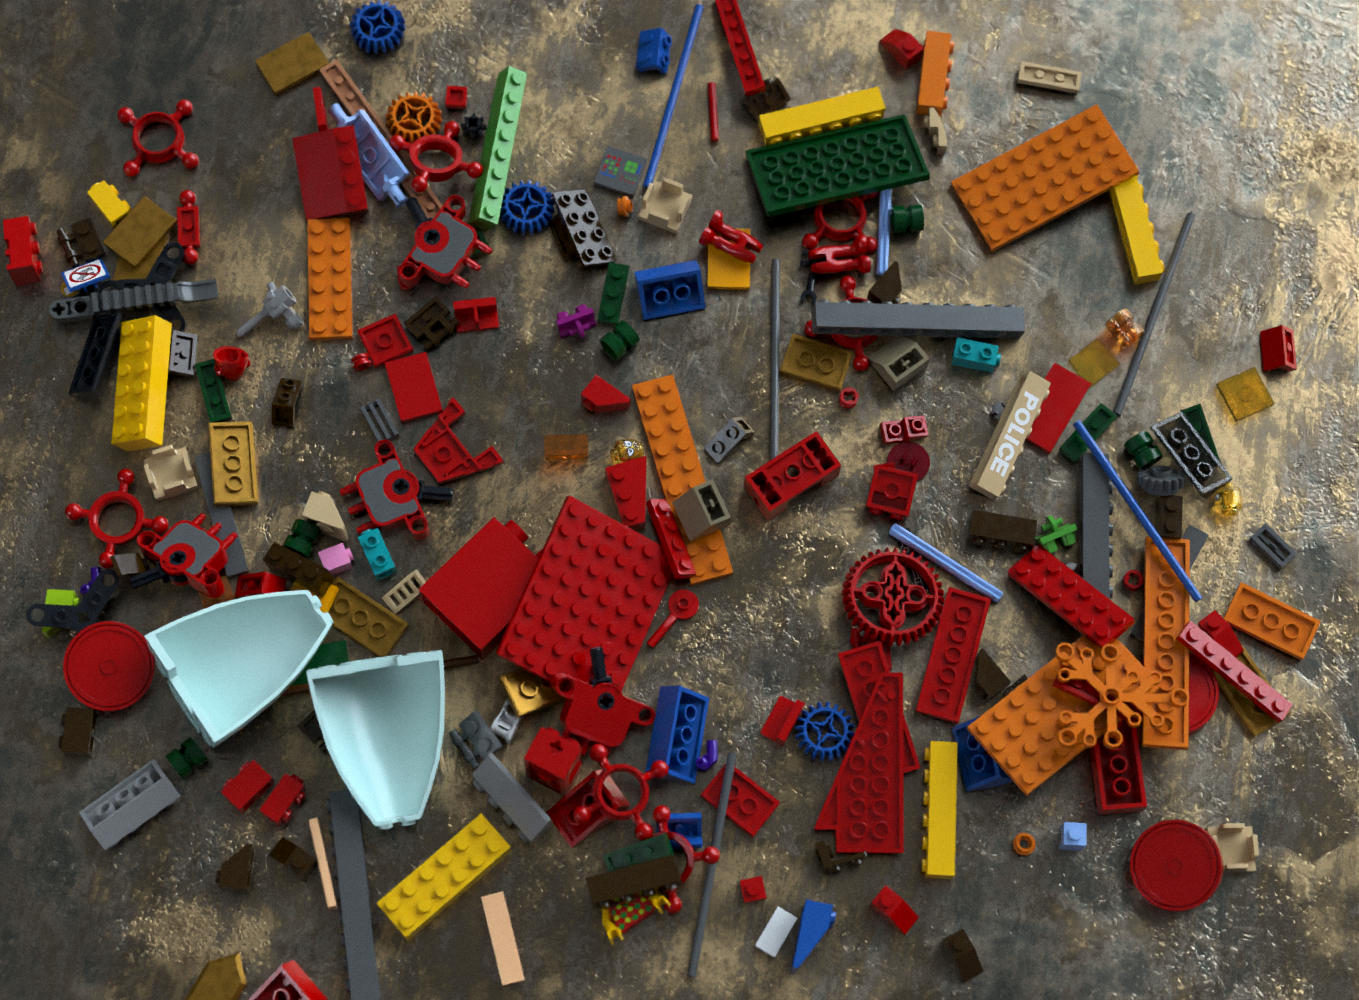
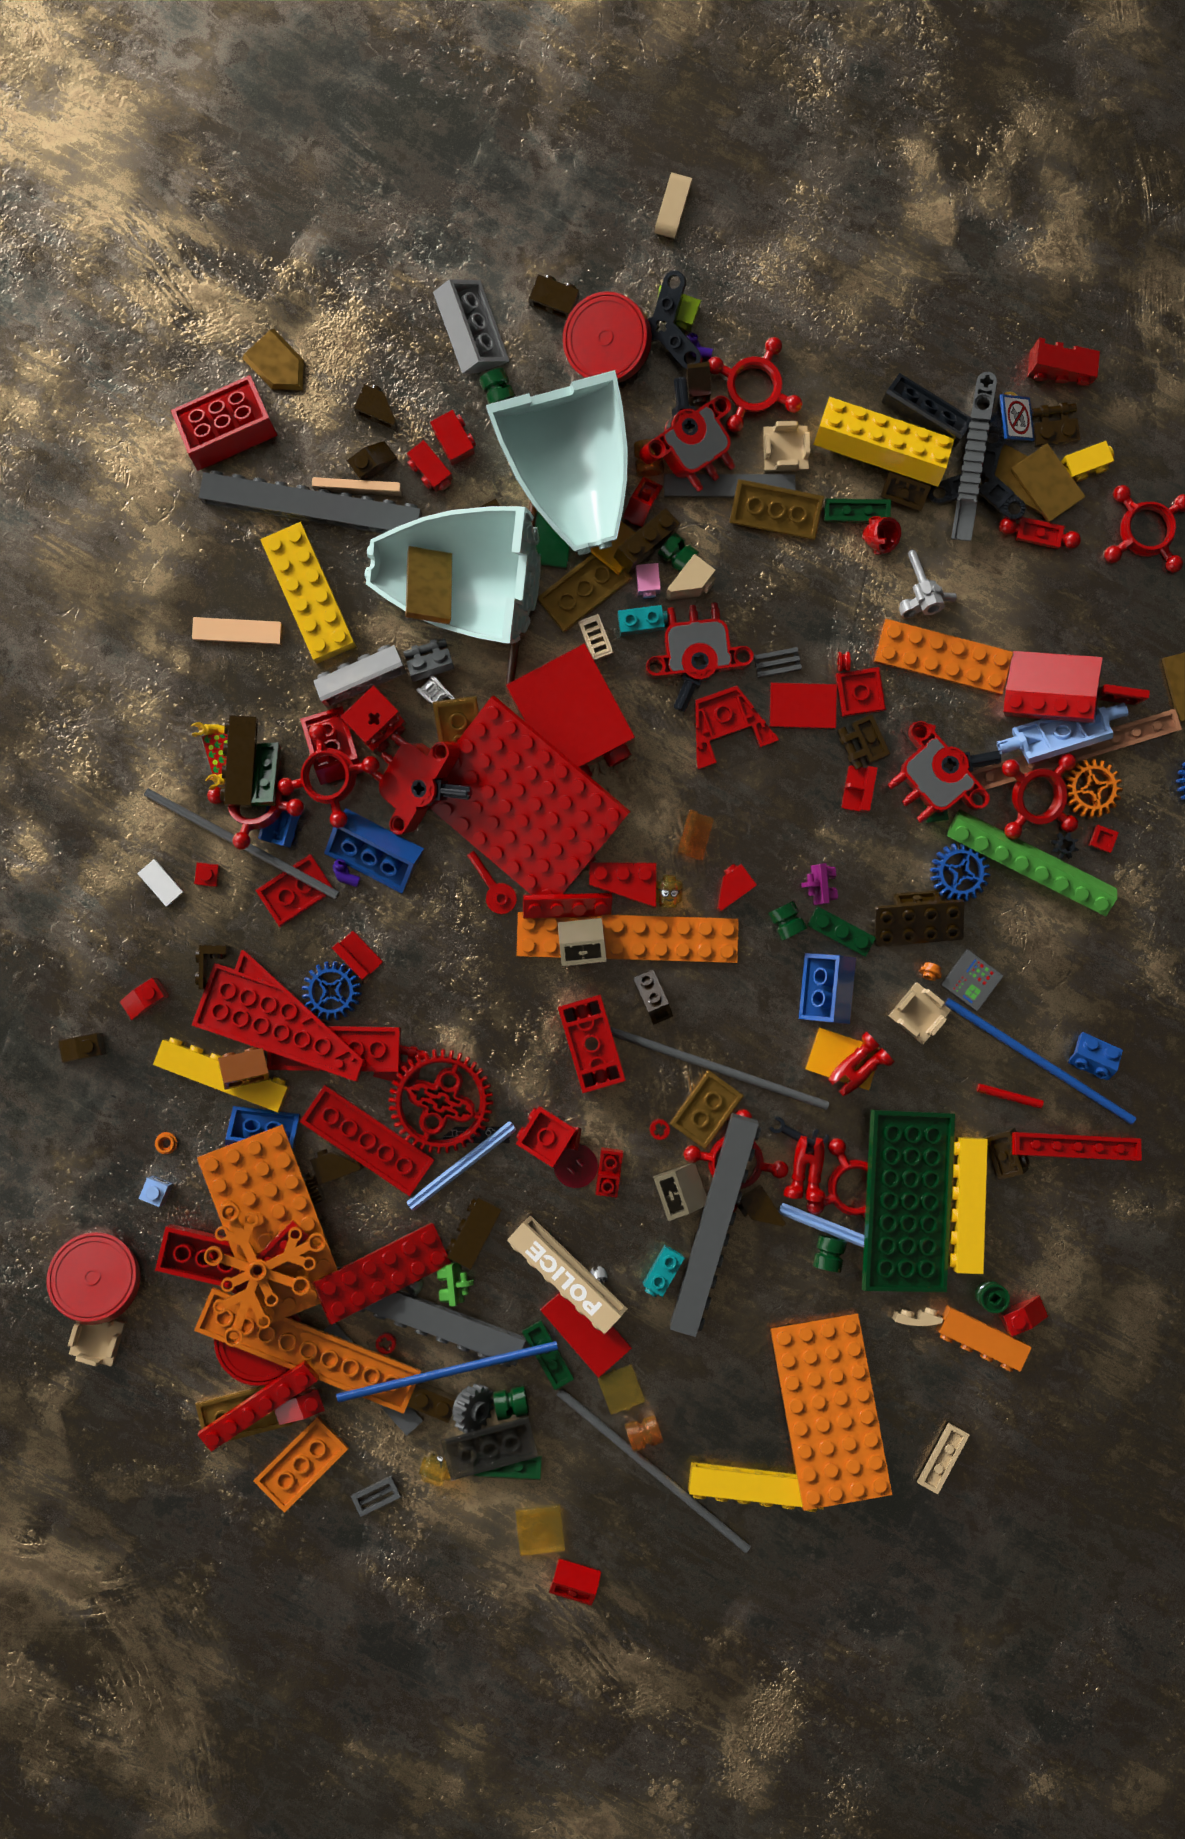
camera: 110 degrees right, 15 degrees up
dark brown bracket [272,378,302,427] -> none
blue slope [790,900,836,974] -> none
none -> dark orange brick [218,1047,269,1090]
none -> pearl gold tile [405,546,452,625]
none -> dark green wheel [975,1280,1010,1313]

